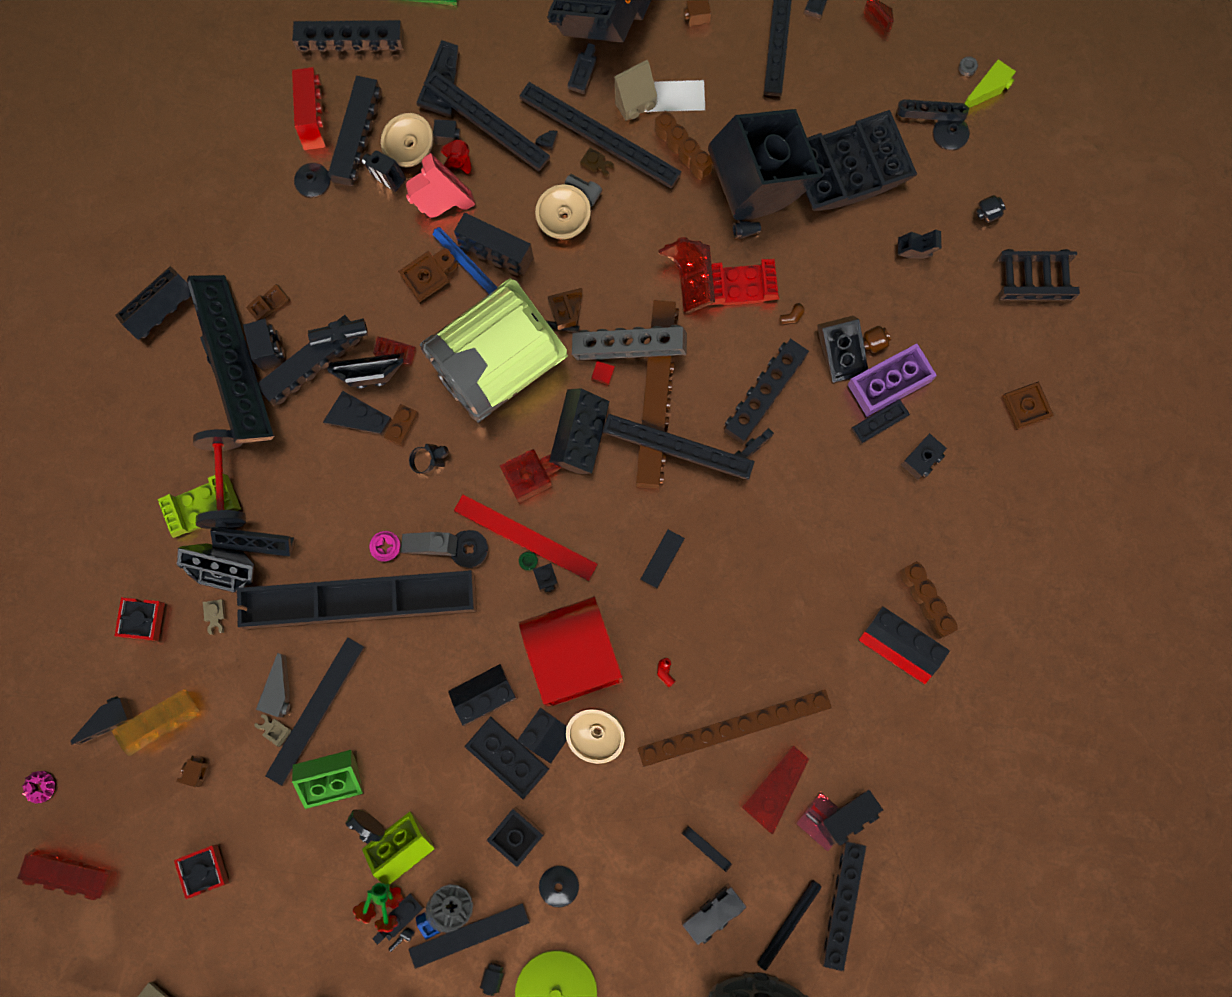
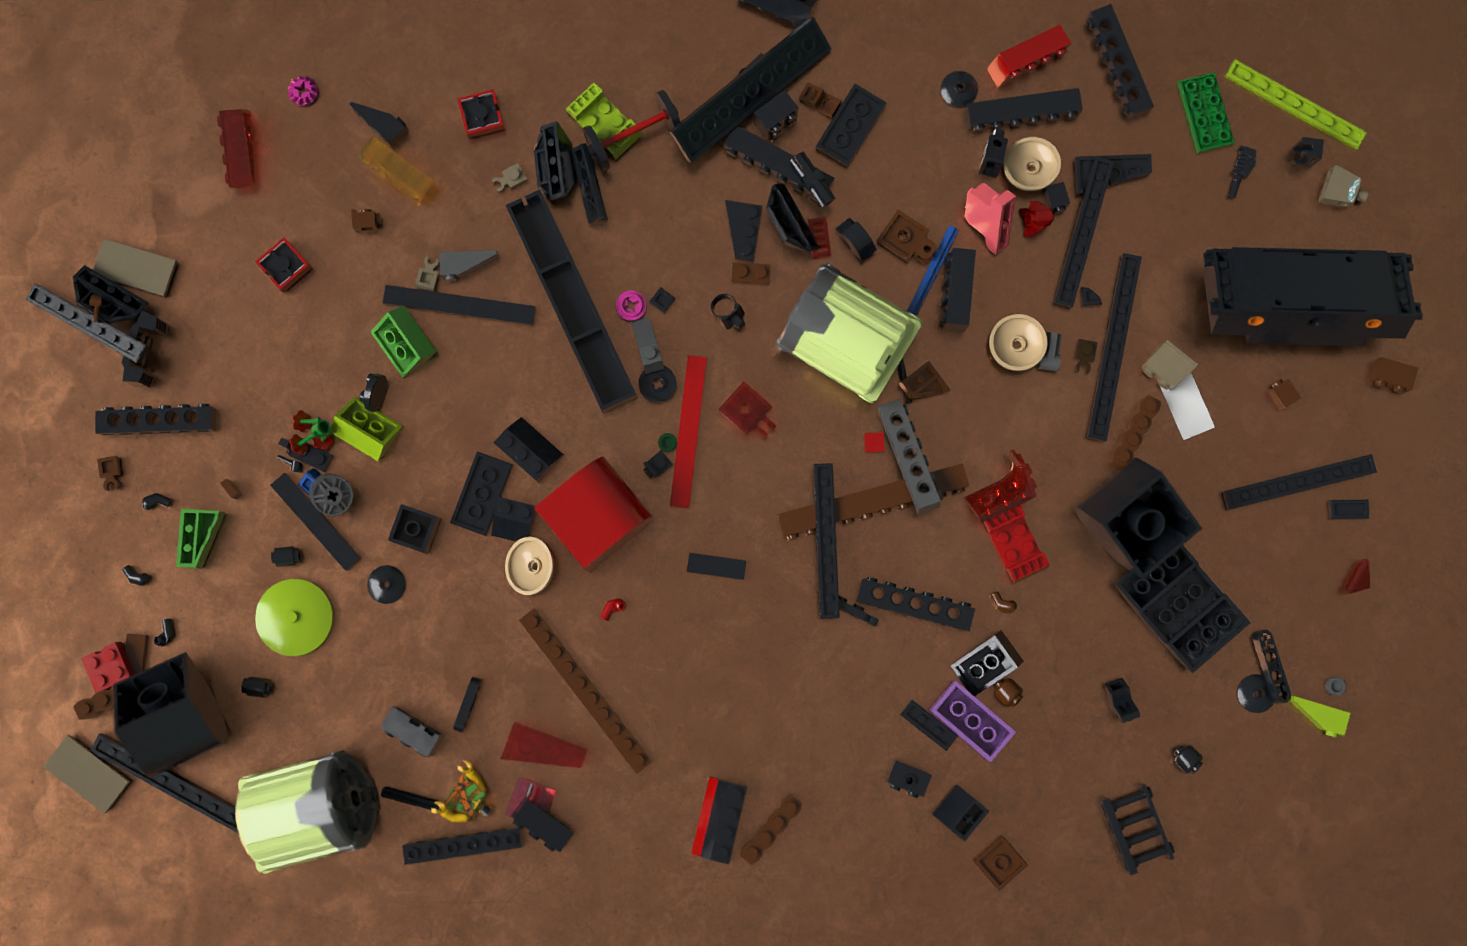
camera: 65 degrees right, 5 degrees up
black brick [549,388,610,474] -> none
black hinge [567,43,597,94] -> none
black cone [732,220,761,239] -> none
none -> torso [431,760,493,823]
none -> black tile [649,287,676,314]
none -> black plate [816,84,887,167]
none -> black brick [835,217,877,261]
none -> black slope [932,784,989,842]

